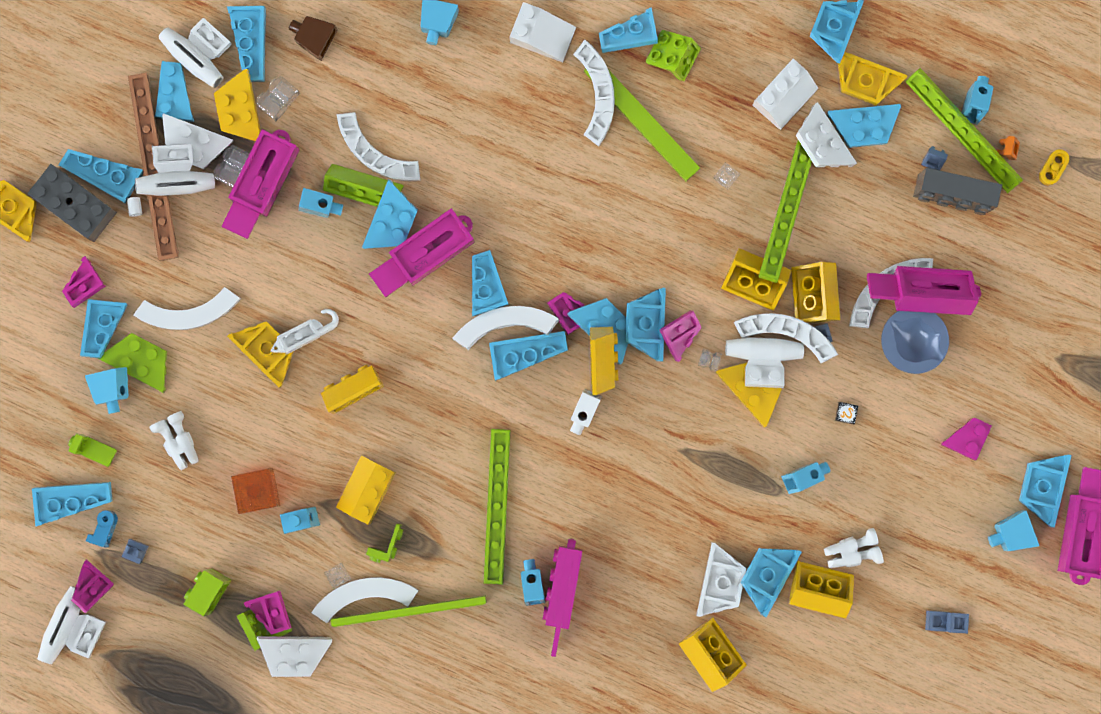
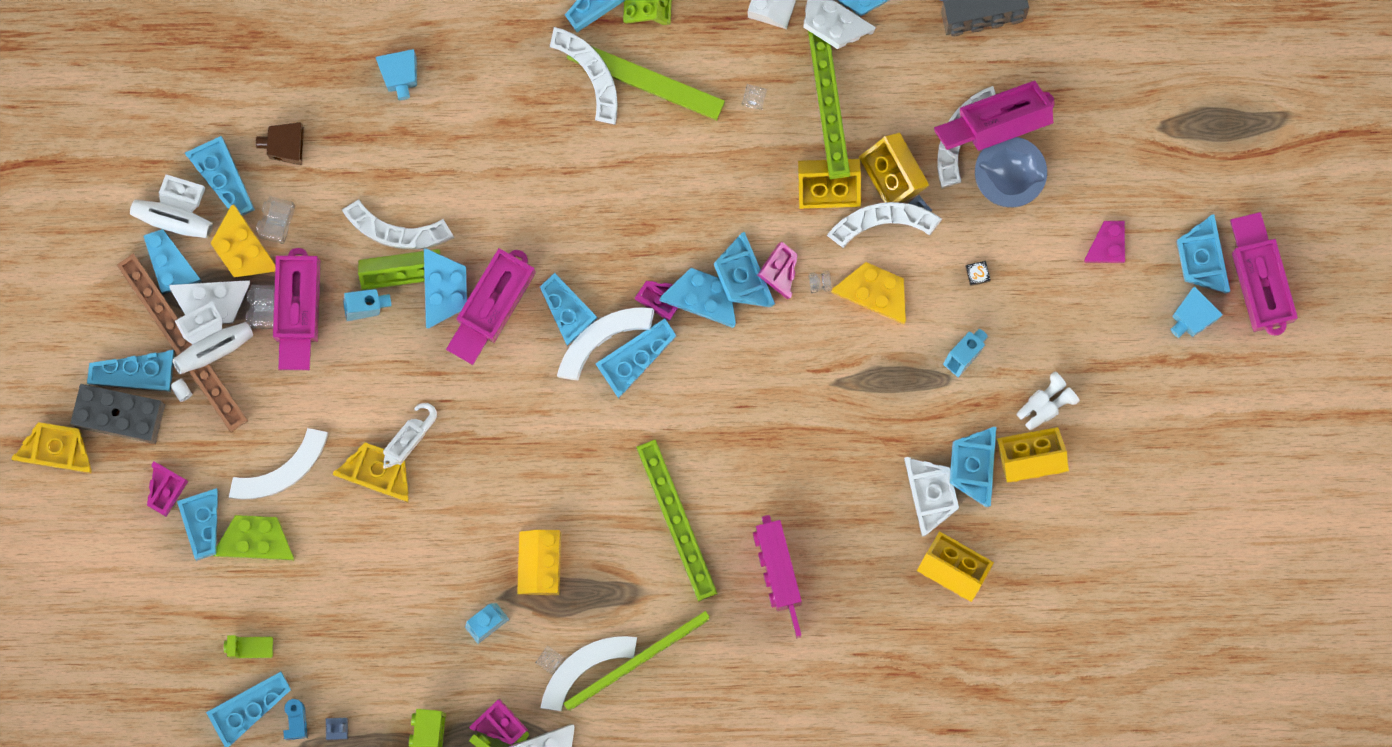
camera: 20 degrees left, 5 degrees down
medium azure torso [85,367,129,414] -> none
white piece [149,411,199,470] -> none
clear orange brick [231,468,280,514] -> none
yellow slope [321,365,384,414] -> none
lime bracket [366,523,404,563] -> none
white slope [510,2,576,62] -> none
medium azure torso [521,559,545,606] -> none
white torso [570,389,602,435] -> none
yellow slope [590,327,619,395] -> none
white plate [725,337,804,388] -> none
sand blue slope [925,610,969,634] -> none

